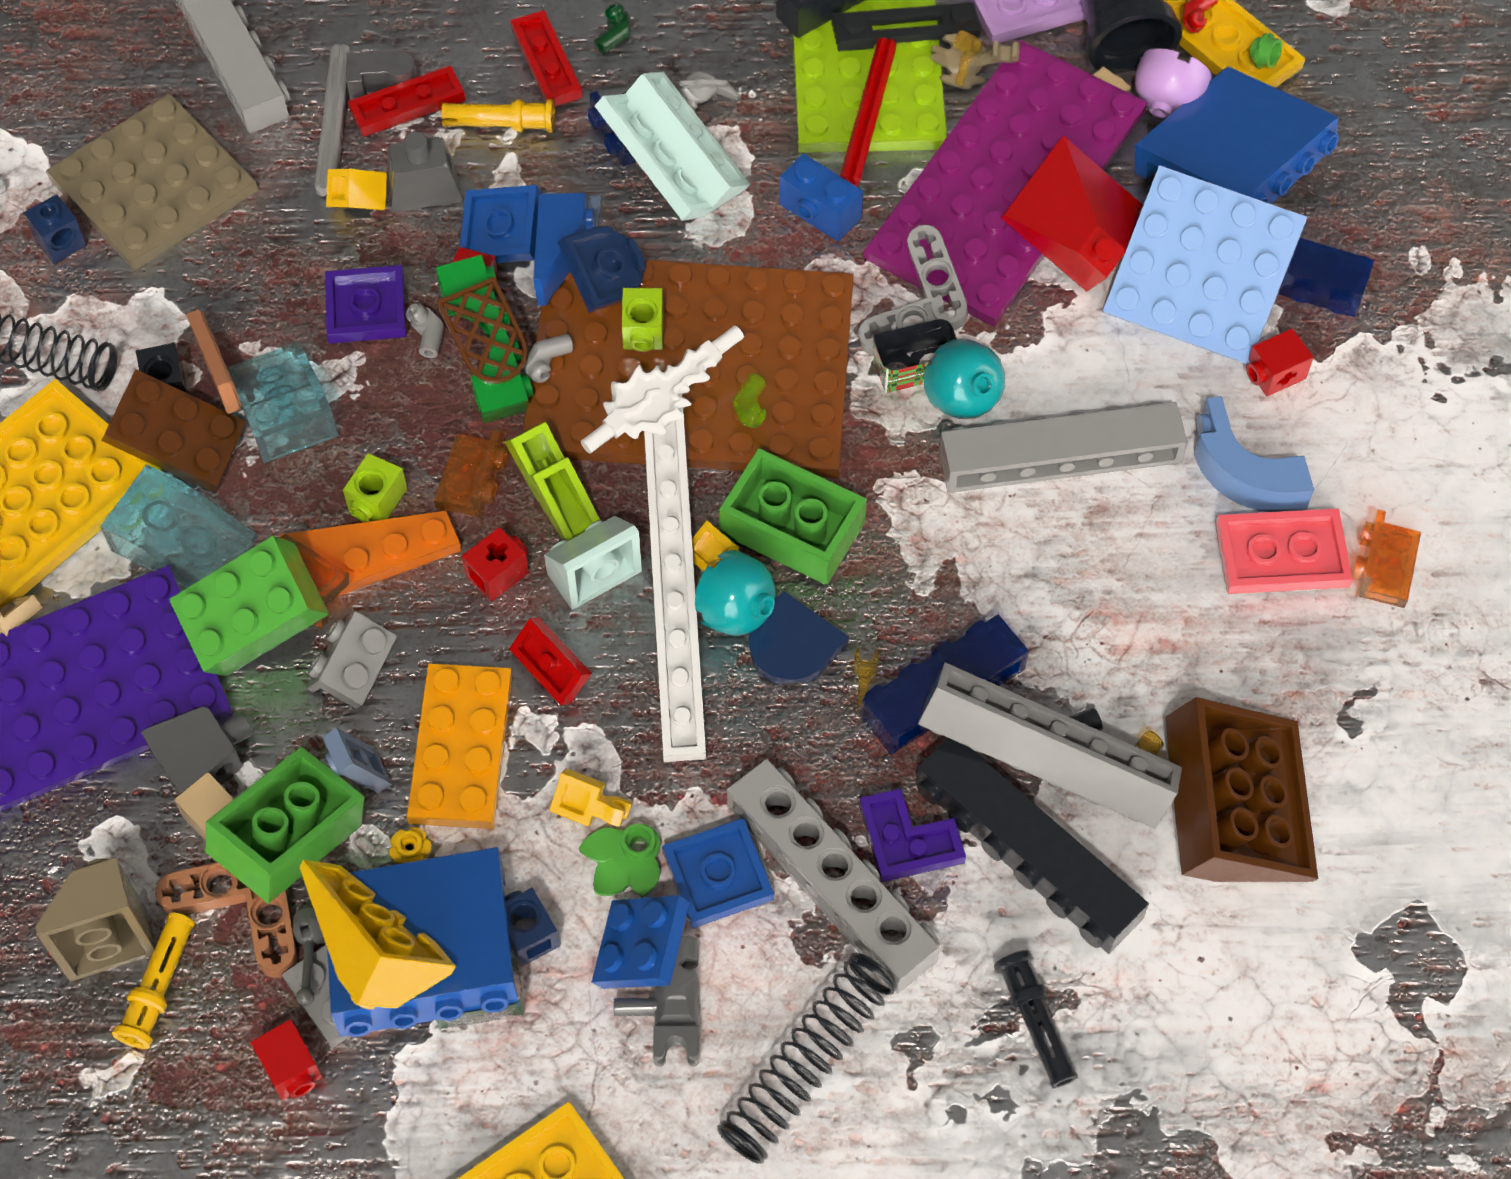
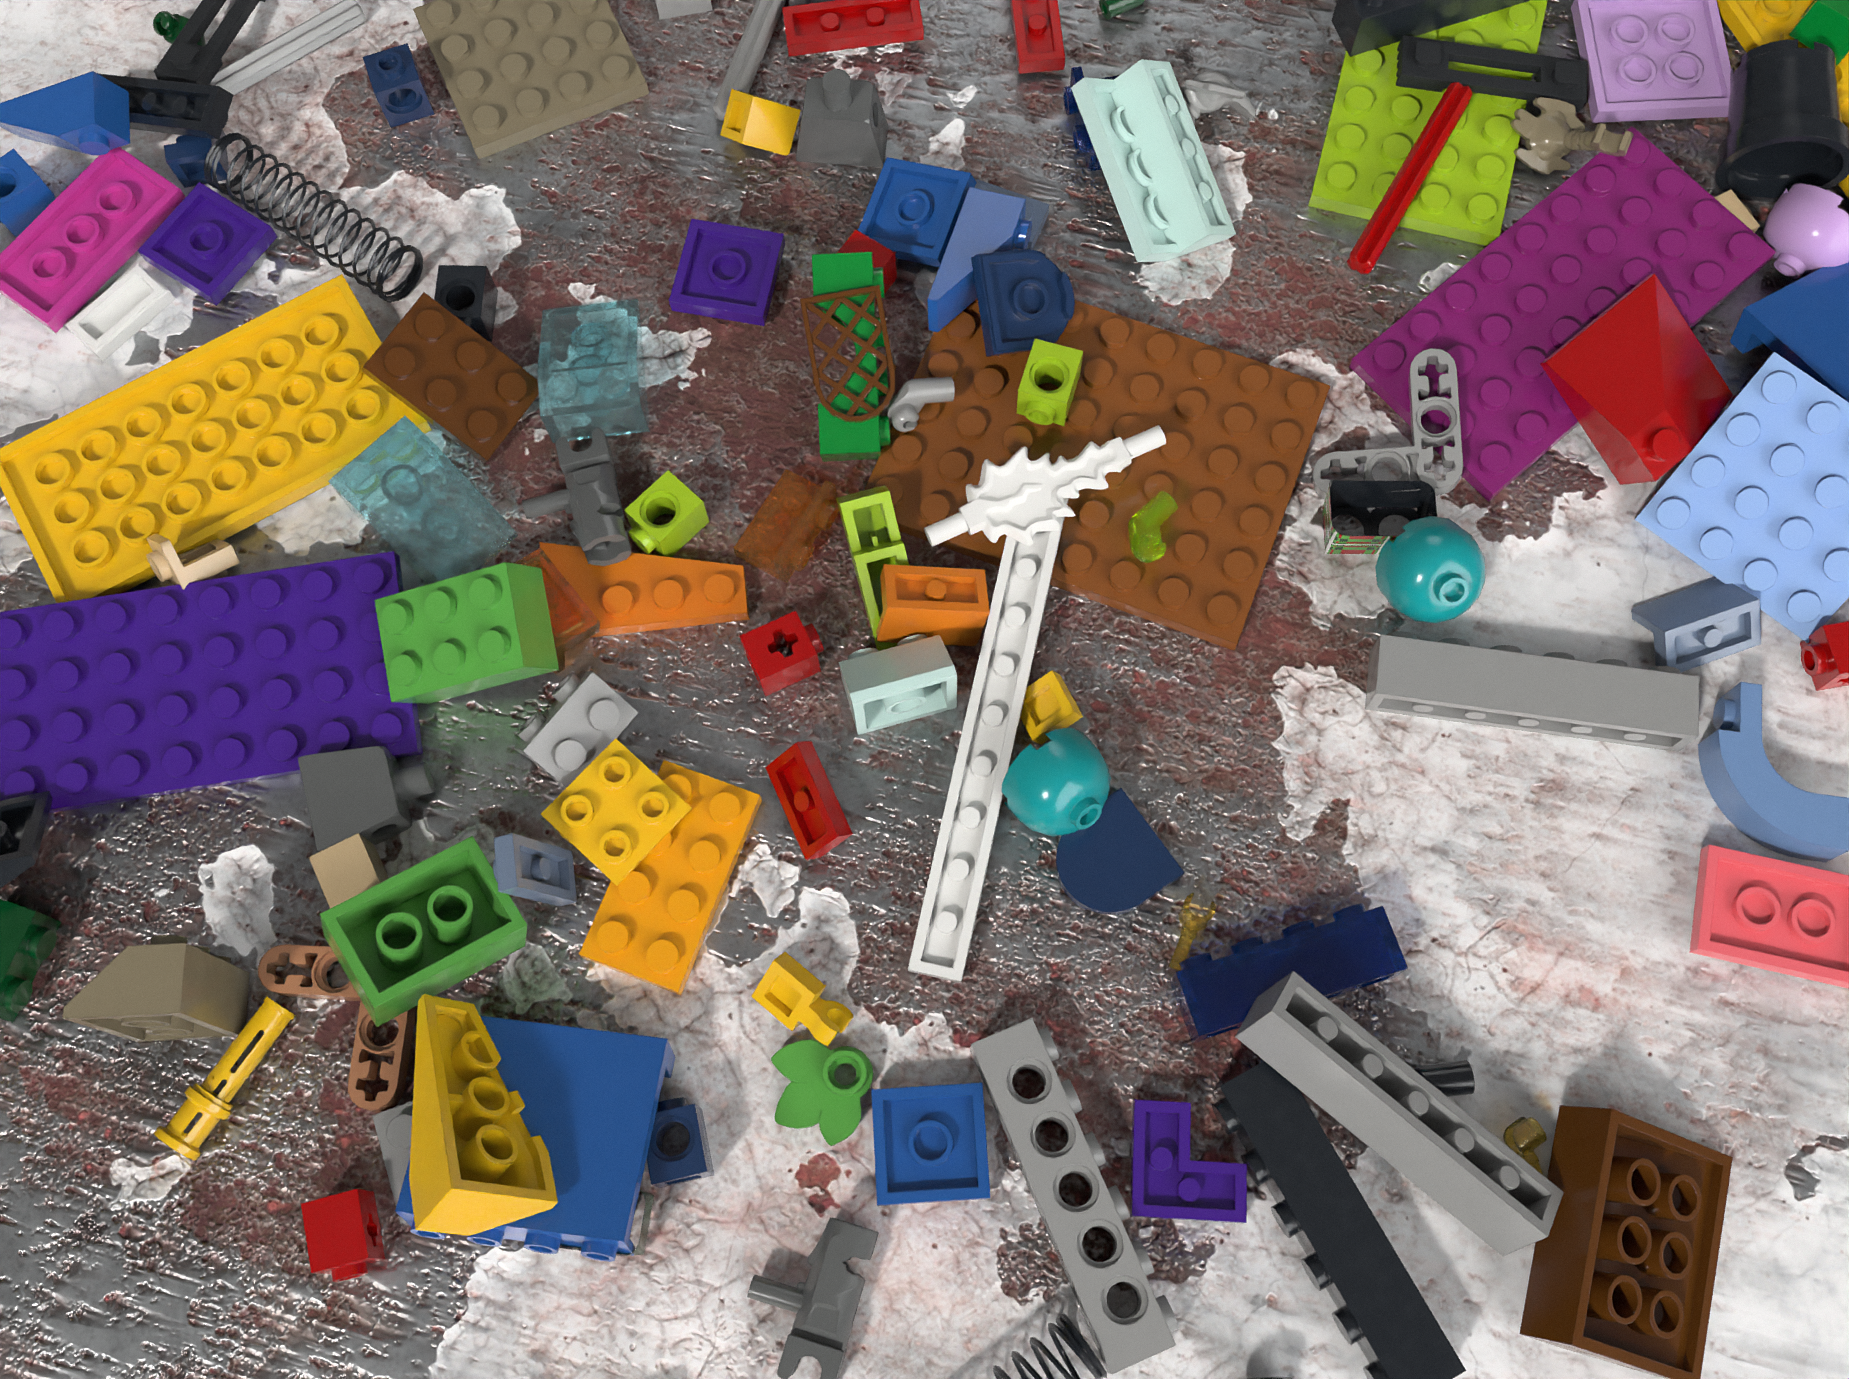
camera: 20 degrees right, 10 degrees up
nougat tile [186,309,241,414] -> none
dark grey hinge [292,907,324,1006] -> none
yellow plate [389,827,432,864] -> none
light grey arm [406,303,444,358] -> none
yellow pin [441,99,556,133] -> none
blue plate [591,895,690,989] -> none
bright green brick [719,448,867,585] -> none
blue brick [779,153,863,242] -> none
clear yellow hand [954,30,982,86] -> none
none -> dark grey piece [522,428,631,566]
none -> yellow hinge [540,738,692,886]
none -> orange panel [876,564,990,646]
none -> sand blue panel [1631,579,1761,673]

